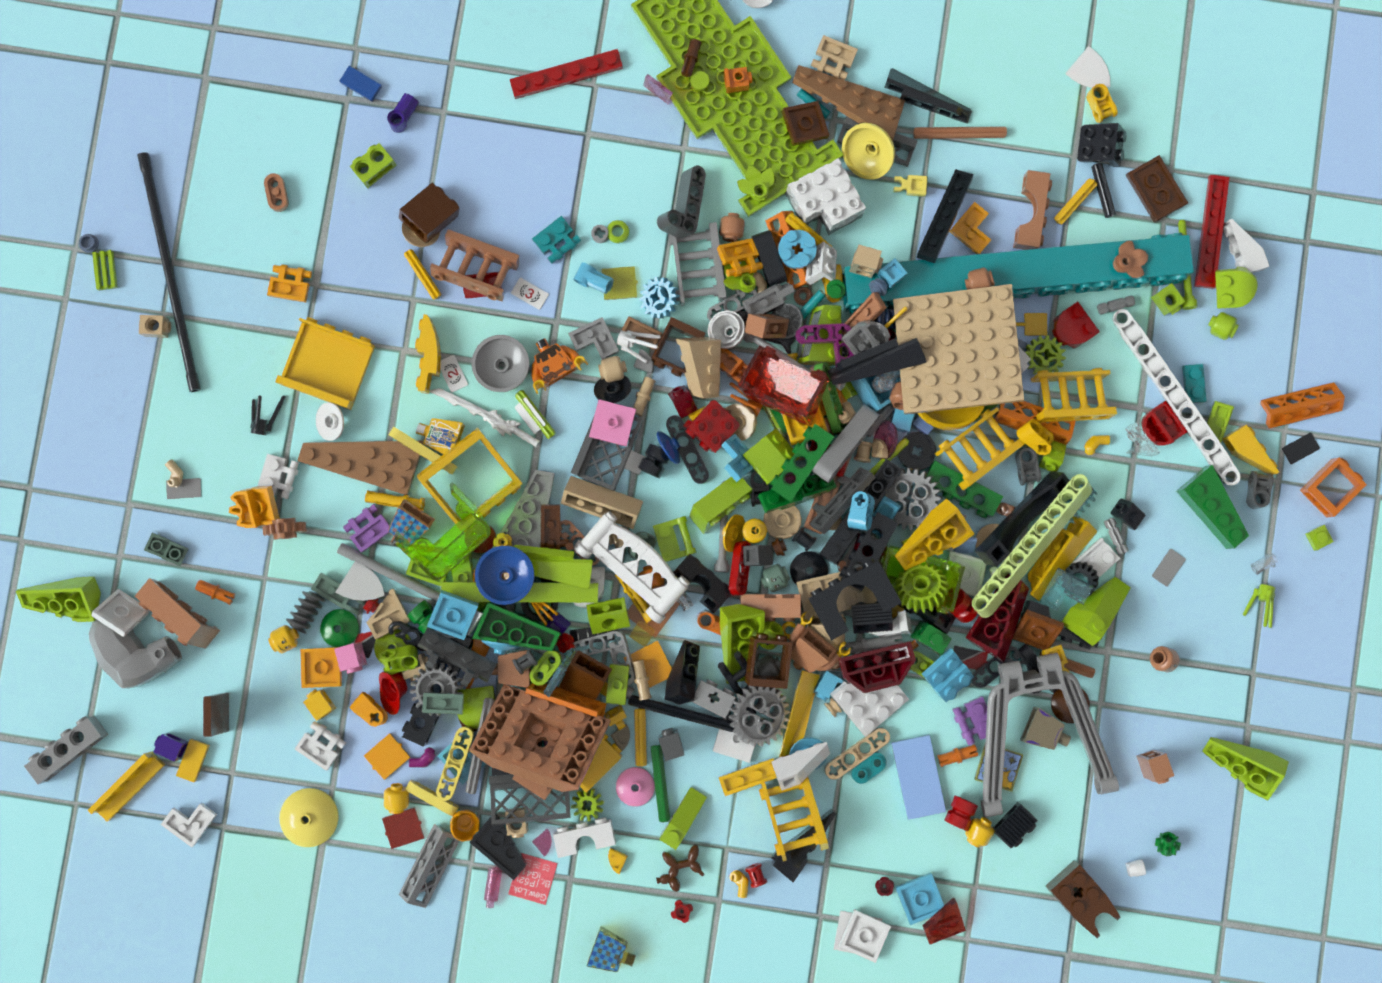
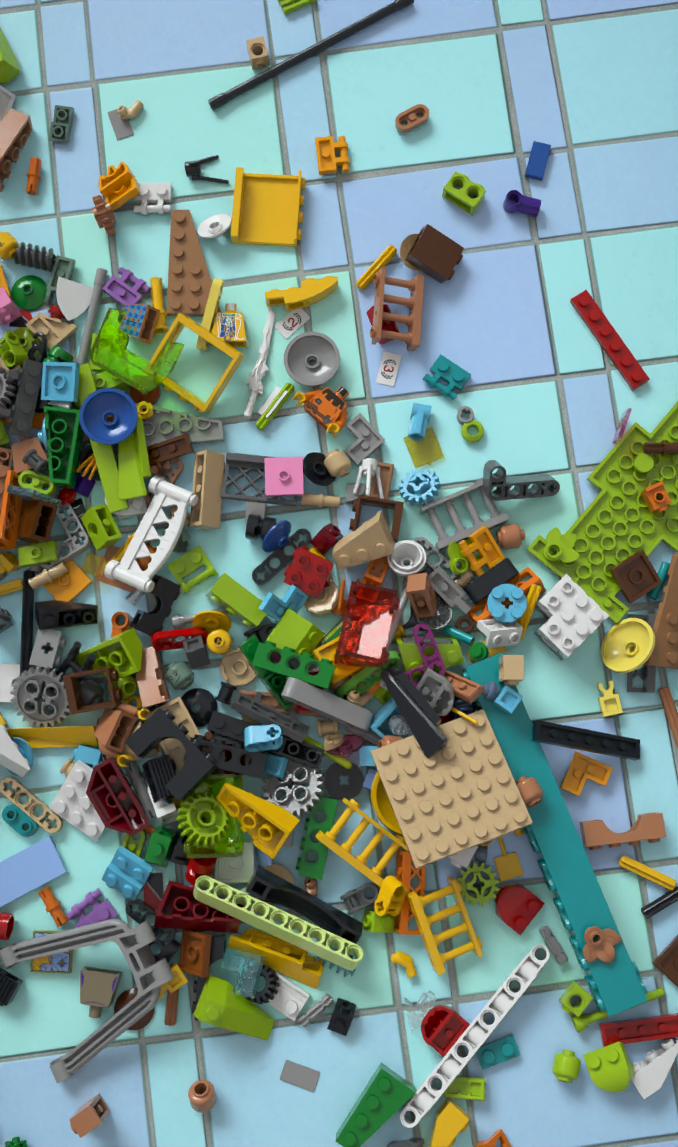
camera: 85 degrees right, 5 degrees down
reddish brown plate [771,538,787,556] -> none

